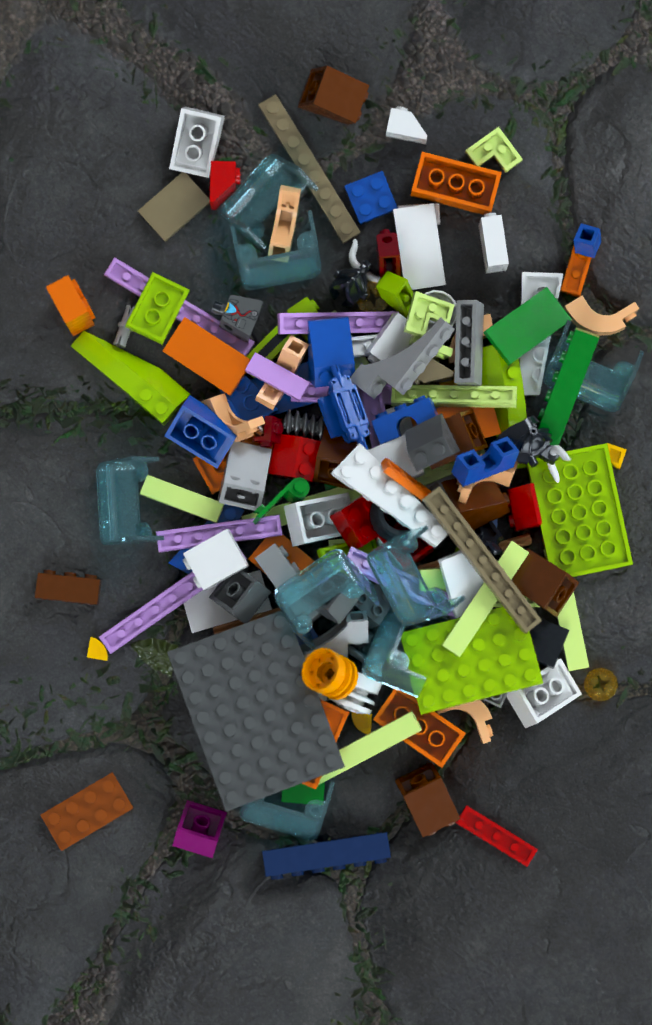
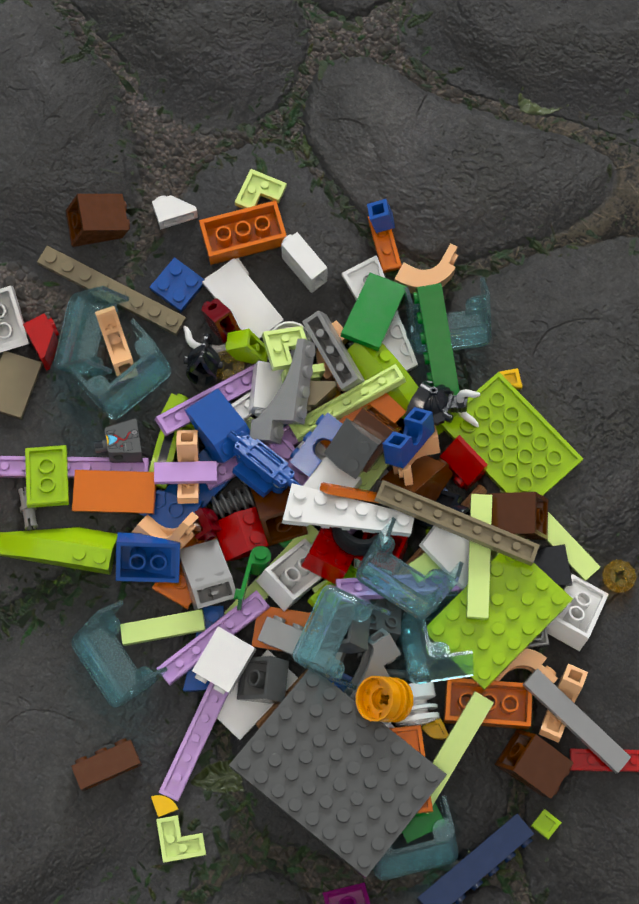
camera: 30 degrees left, 10 degrees down
none -> yellowish green plate [156,815,206,863]
none -> light grey tile [523,669,631,774]
none -> lime tile [531,809,562,840]
none -> light nougat arch [539,664,588,743]

